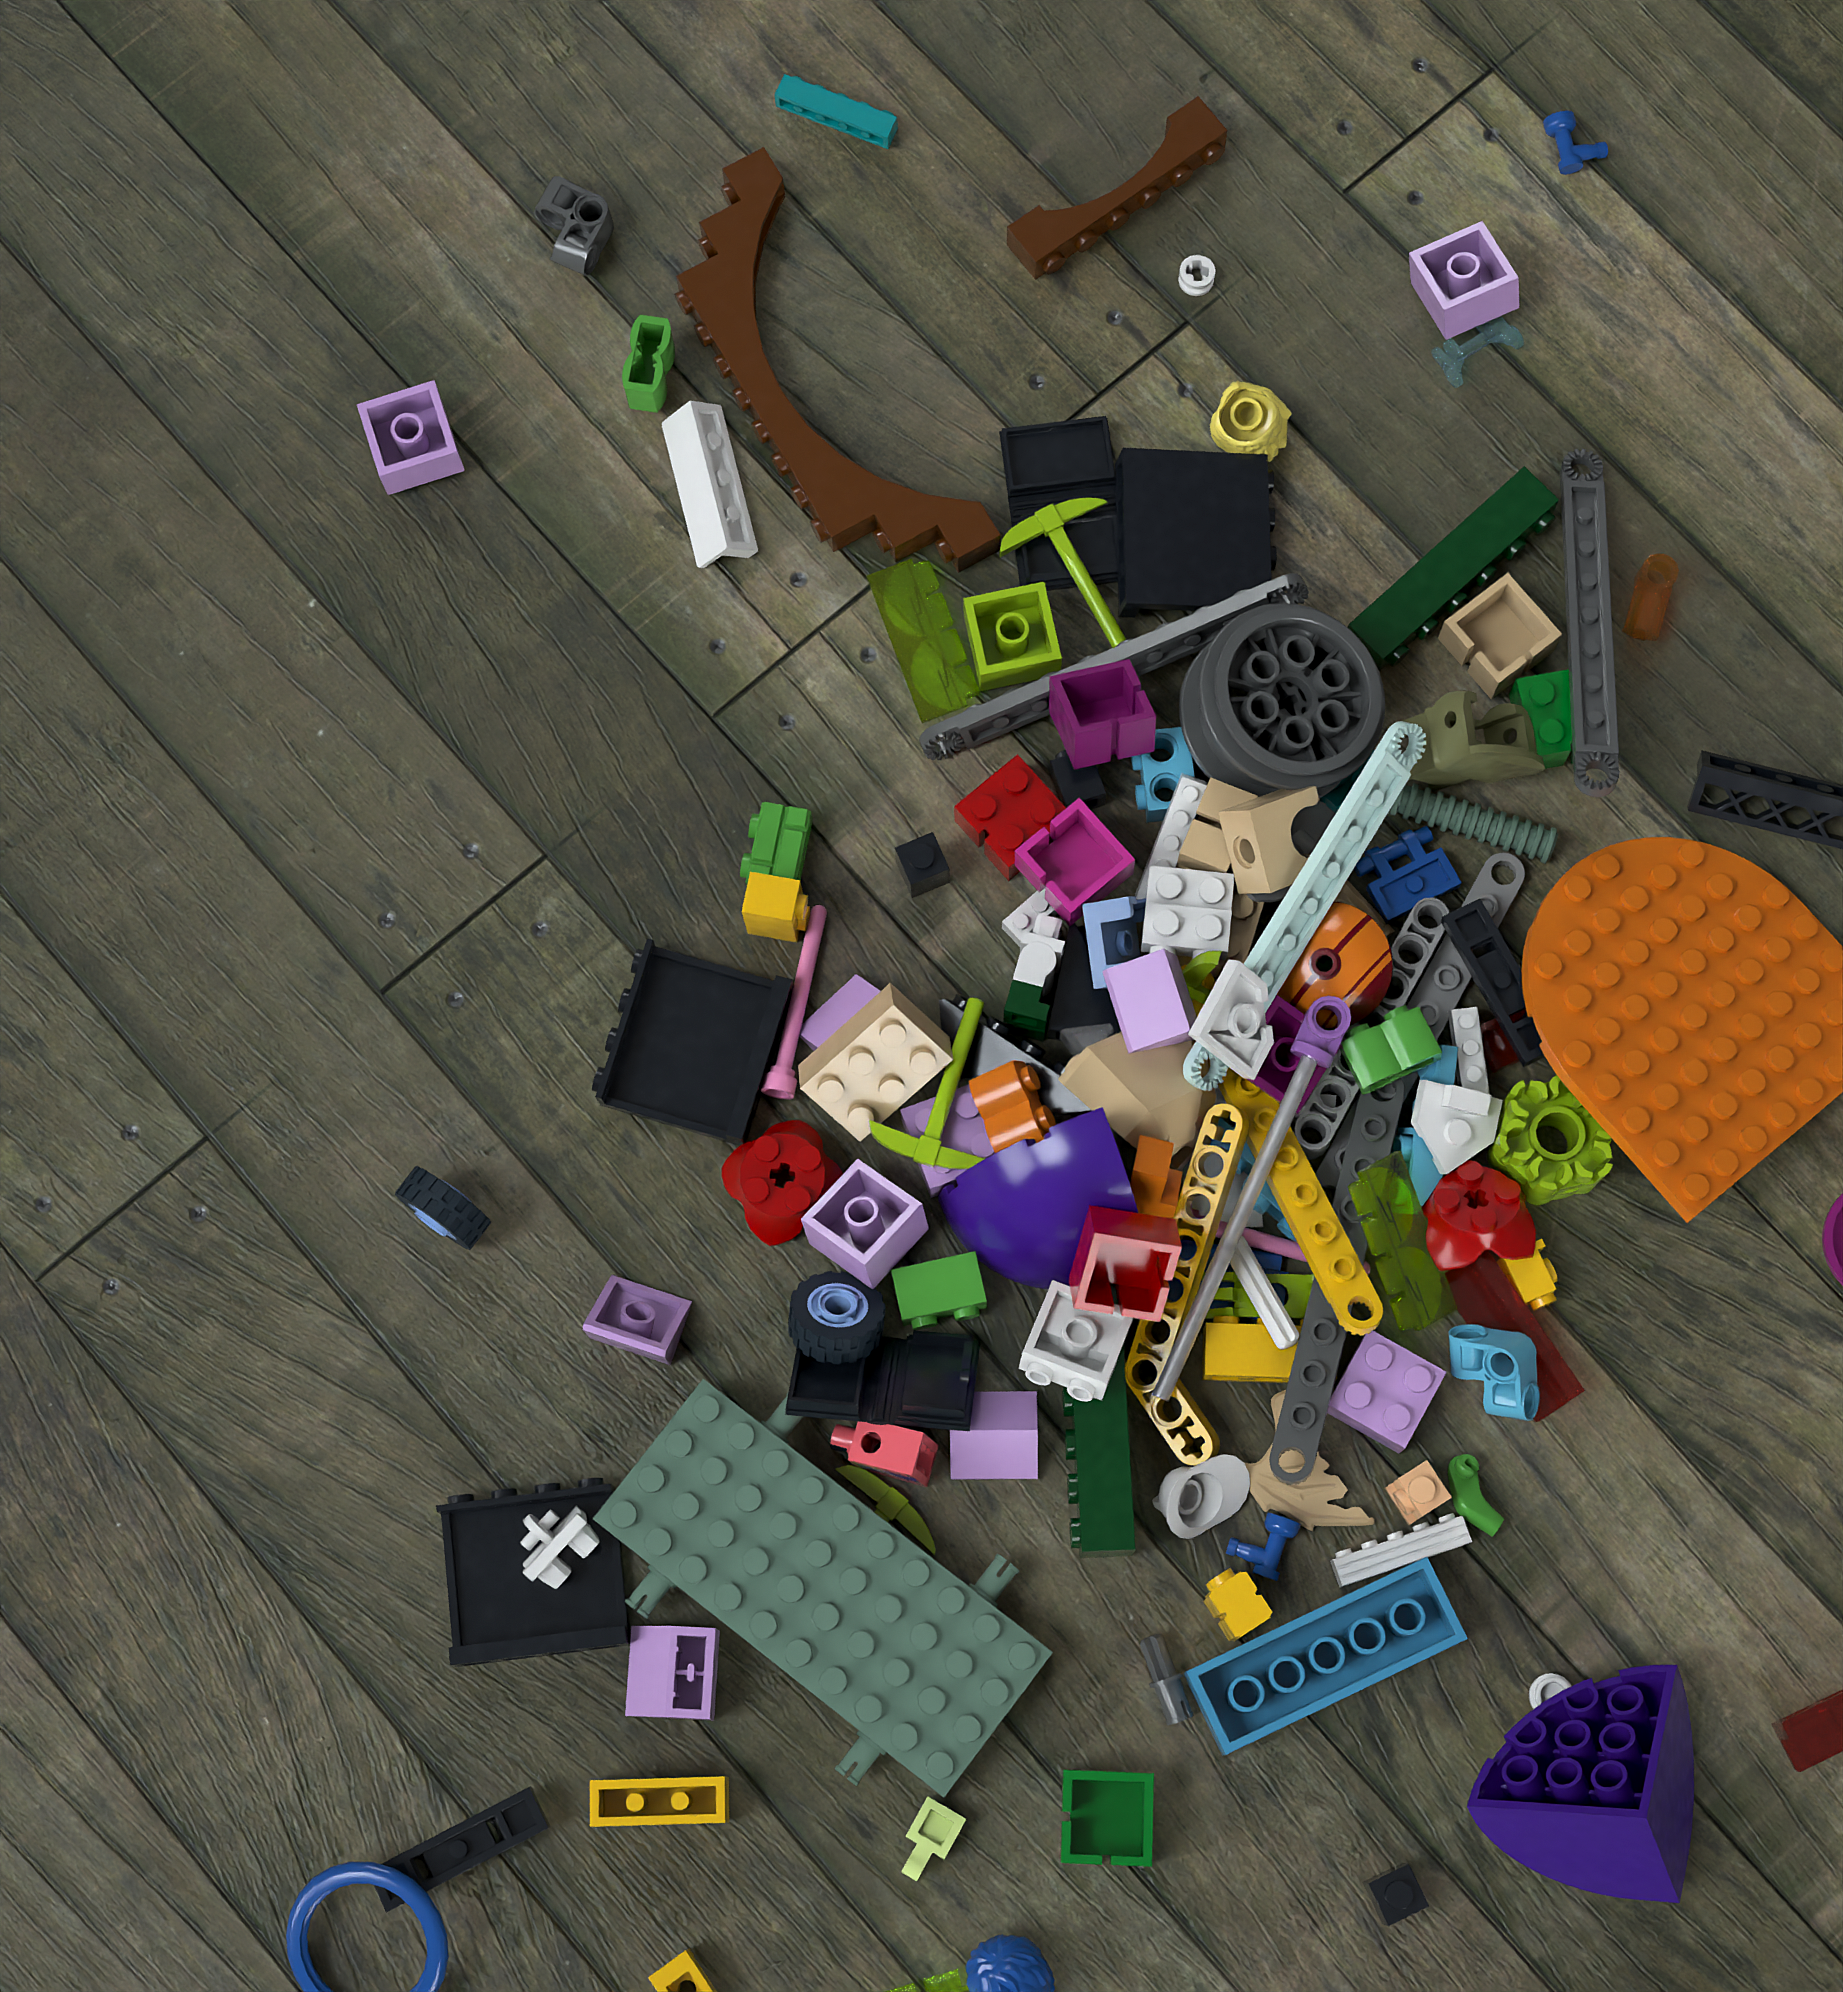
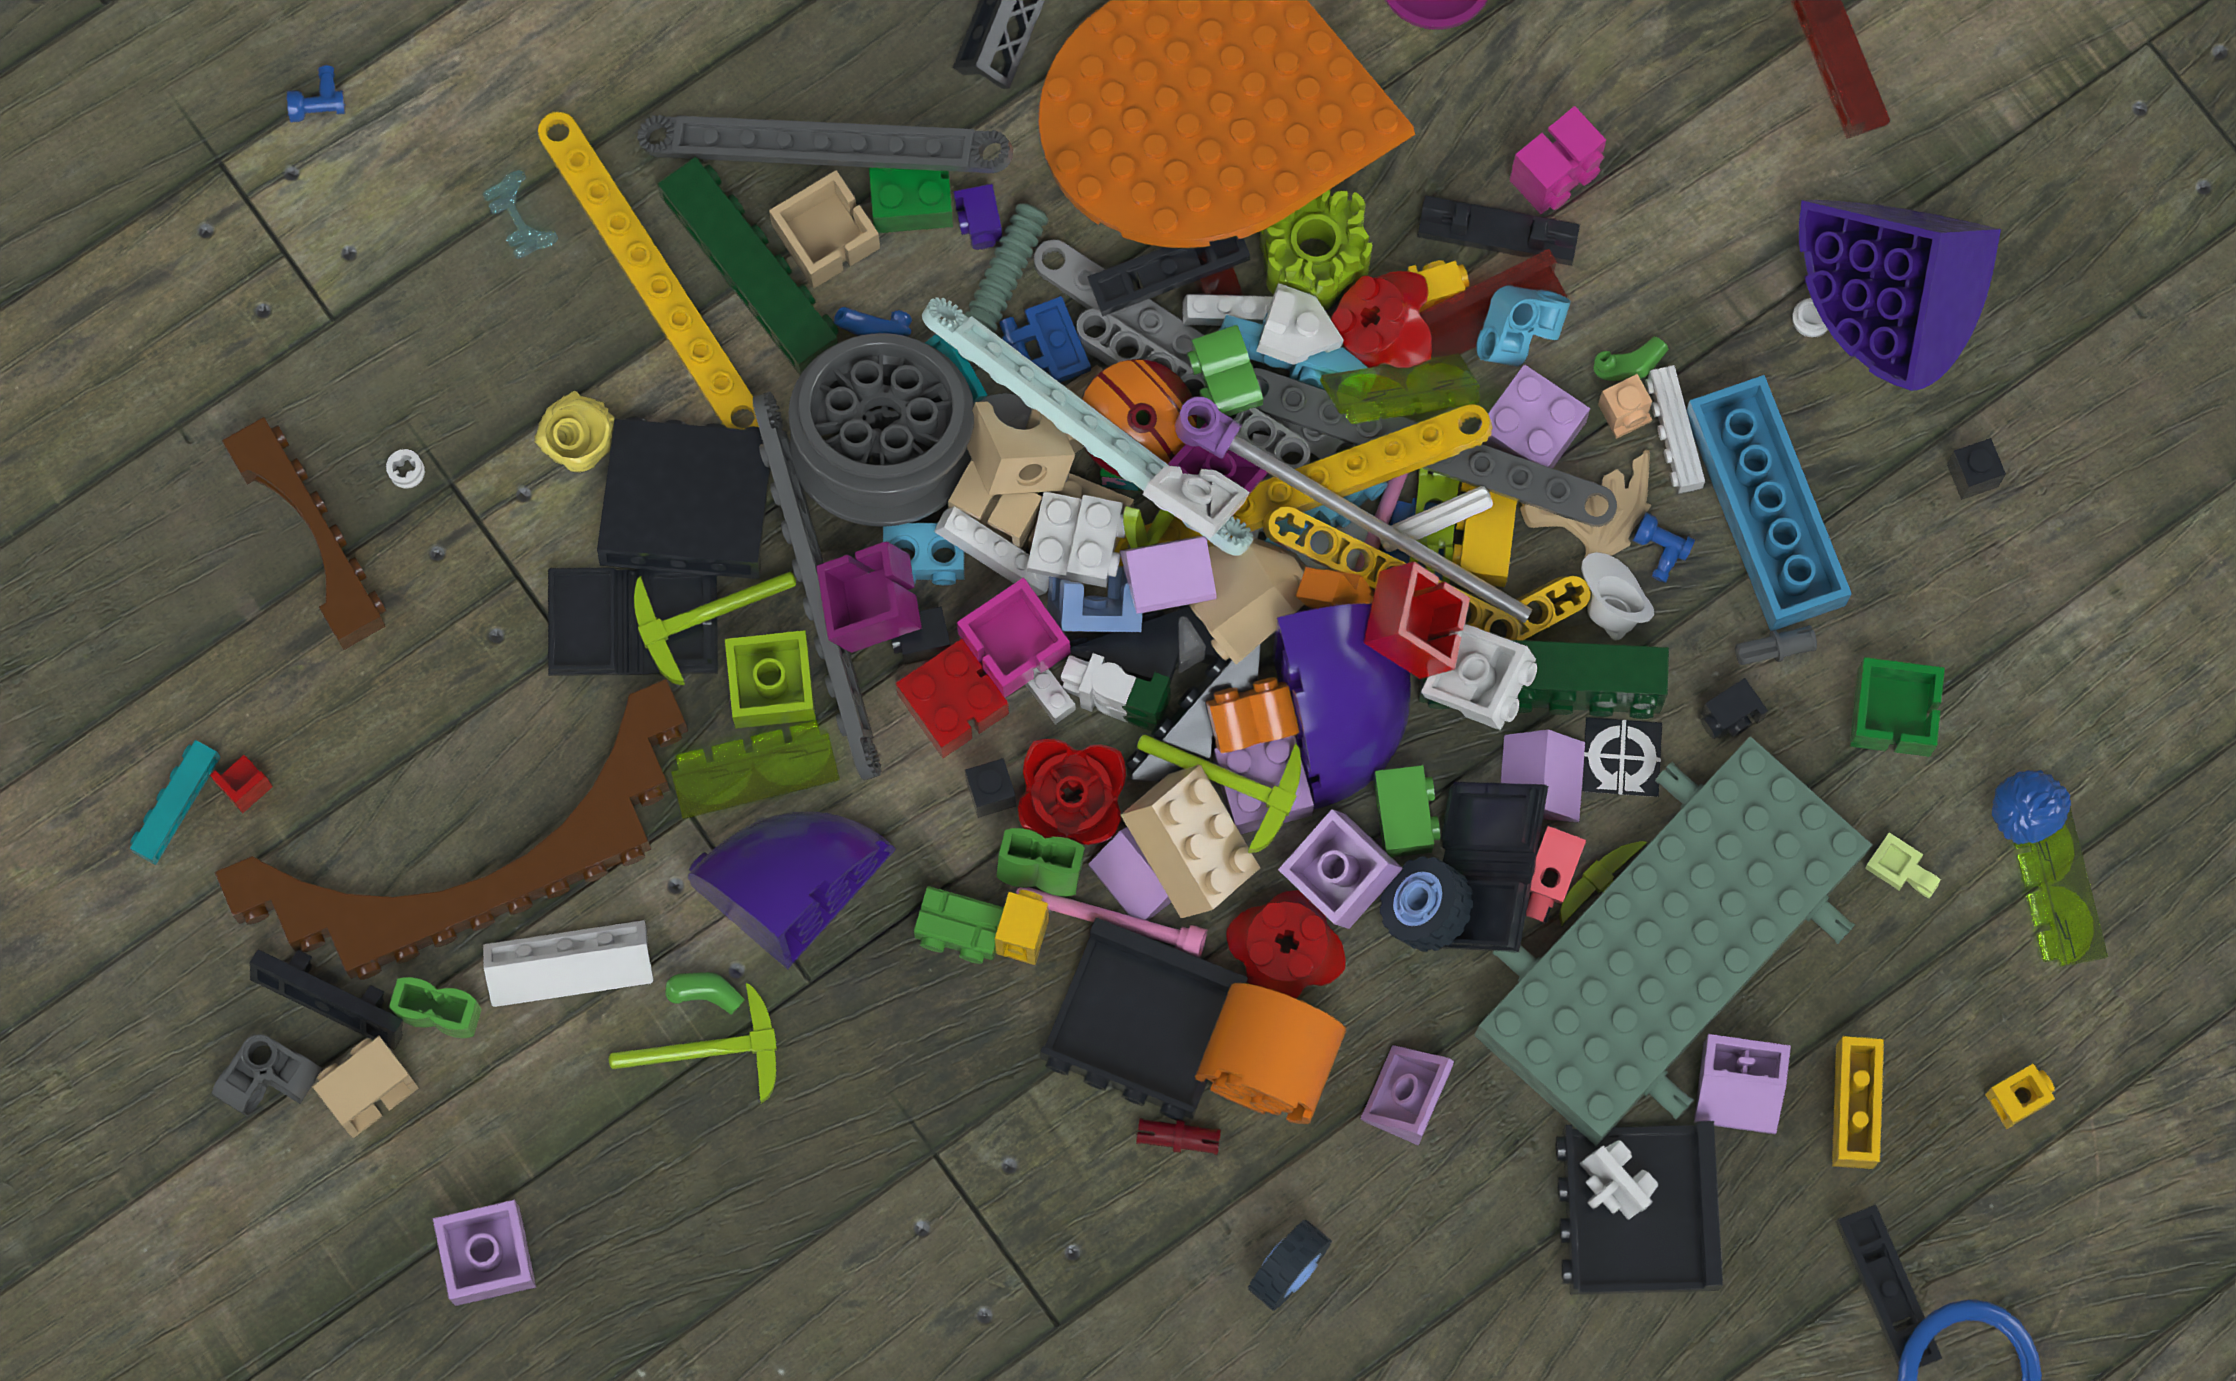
camera: 90 degrees left, 0 degrees up
yellow brick [1203,1567,1272,1641] -> none
olive piece [1387,690,1545,792] -> none
lavender brick [1409,221,1519,340] -> none
clear orange piece [1622,553,1679,641] -> none
none -> red panel [209,755,273,814]
none -> black hinge [250,949,403,1050]
none -> tan piece [312,1036,419,1138]
none -> yellow plate [538,112,759,429]
none -> lime piece [609,983,777,1104]
none -> bright green arm [665,972,745,1015]
none -> dark purple brick [688,811,896,970]
none -> blue arm [834,307,912,337]
none -> dark purple brick [954,184,1002,250]
none -> bright green brick [996,828,1085,896]
none -> red brick [1018,739,1126,845]
none -> dark red pin [1136,1118,1221,1155]
none -> orange brick [1195,983,1346,1124]
none -> black hinge [1417,195,1580,266]
none -> dark pink piece [1510,106,1606,215]
none -> sticker [1582,717,1662,797]
none -> black brick [1701,678,1768,739]

